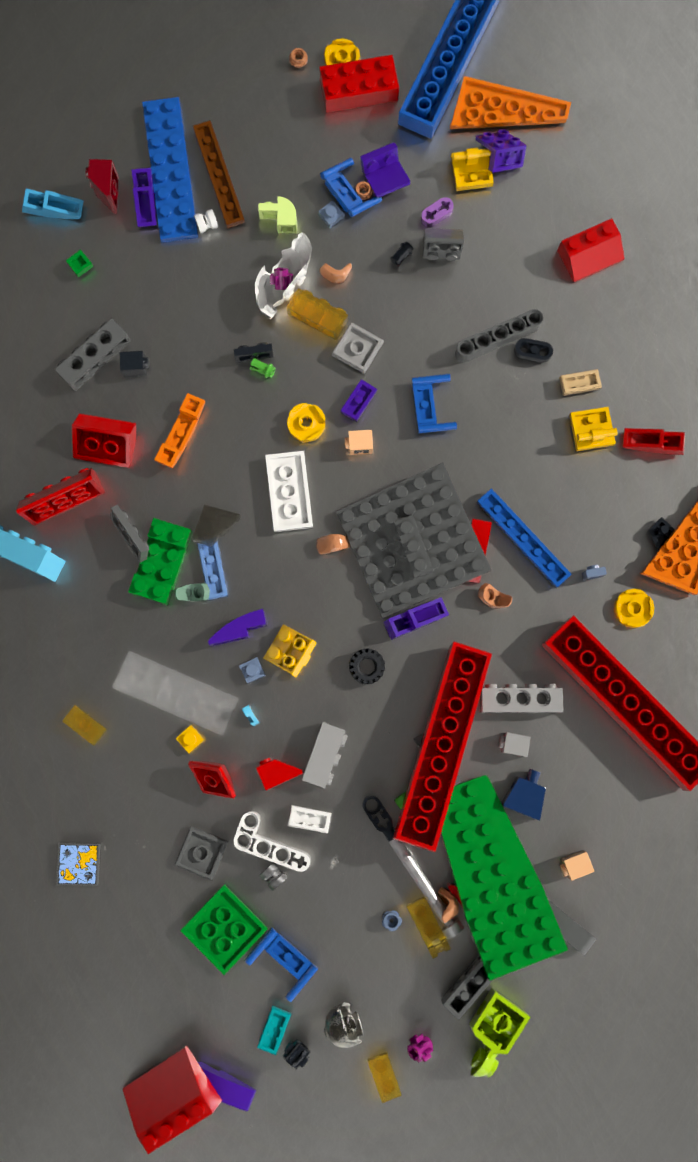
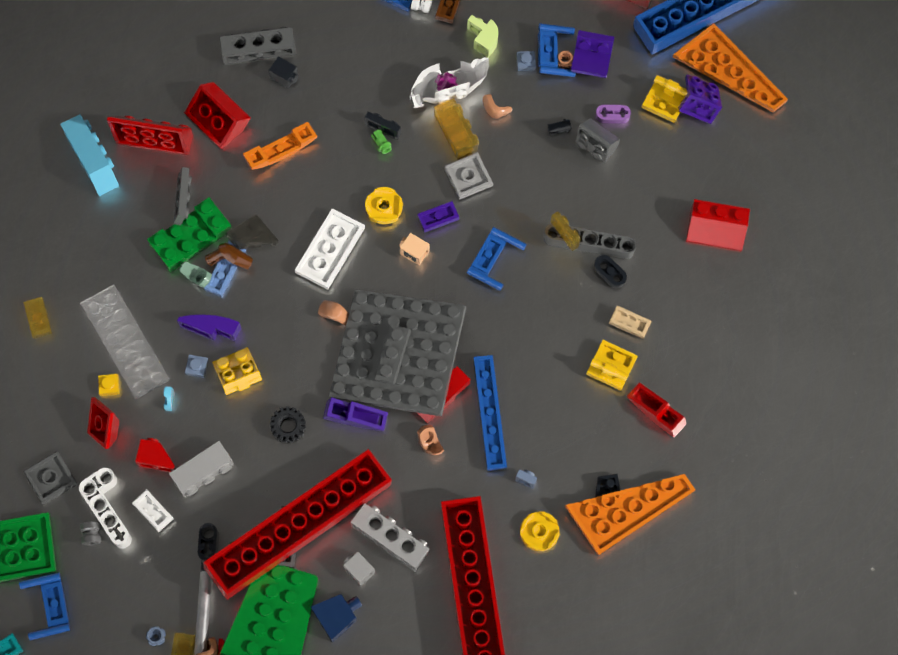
camera: 35 degrees right, 10 degrees down
none -> reddish brown arm [205,243,253,270]
none -> clear yellow plate [551,211,580,251]

